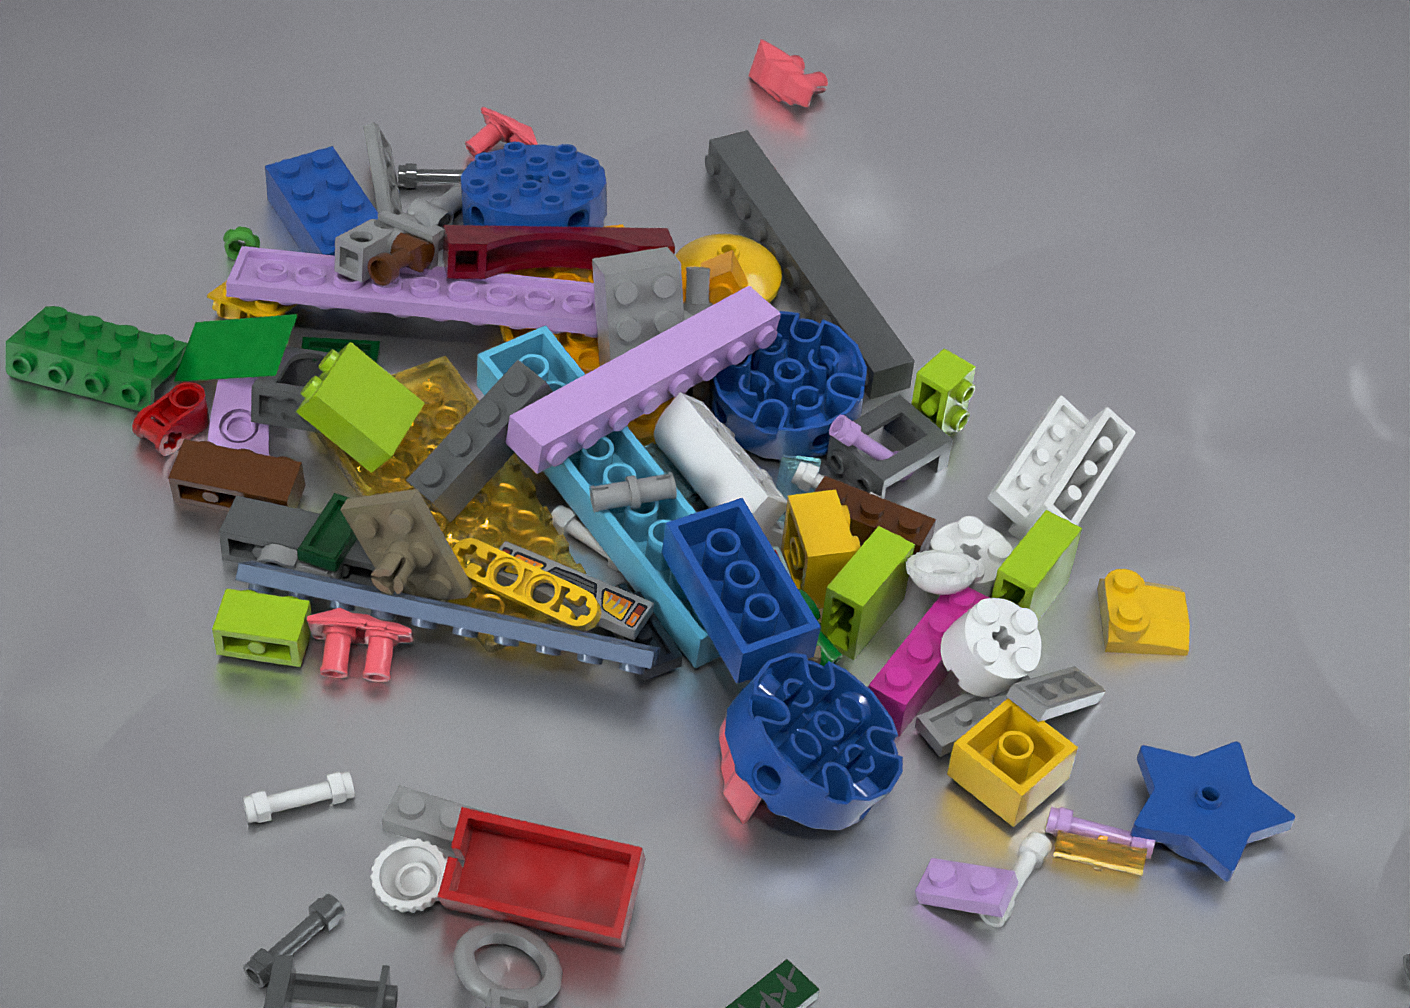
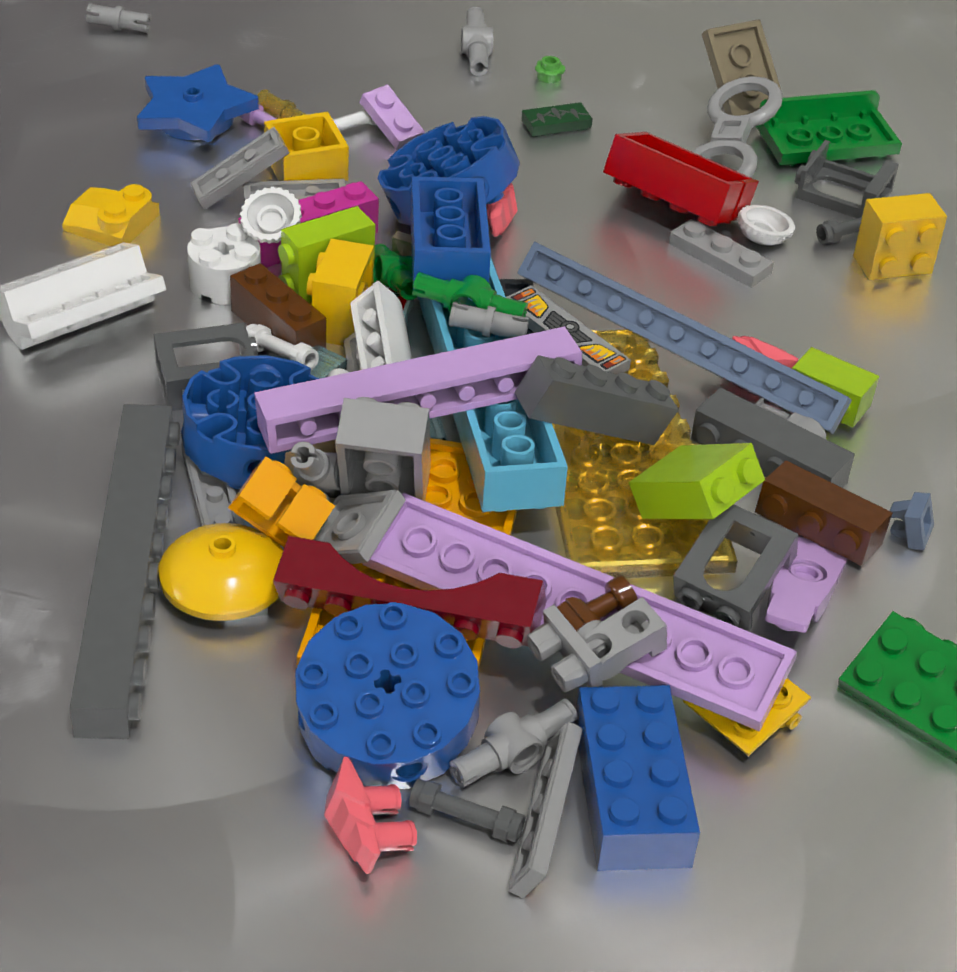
camera: 155 degrees left, 5 degrees down
red piece [132,382,210,456] -> none
green sticker [174,314,297,382] -> none
bright green plate [223,226,260,261] -> none
white bar [242,771,355,824] -> none
dark green tile [297,493,357,572] -> none
dark tan plate [340,489,473,601] -> none
yellow beam [452,538,601,631] -> none
lavender bar [829,415,914,482] -> none
lime brick [911,348,976,436] -> none
white brick [941,598,1042,697] -> none
lime brick [991,510,1082,621] -> none
none -> green pin [412,272,528,317]
none -> yellow brick [853,193,947,280]
none -> sand blue tile [889,492,934,550]

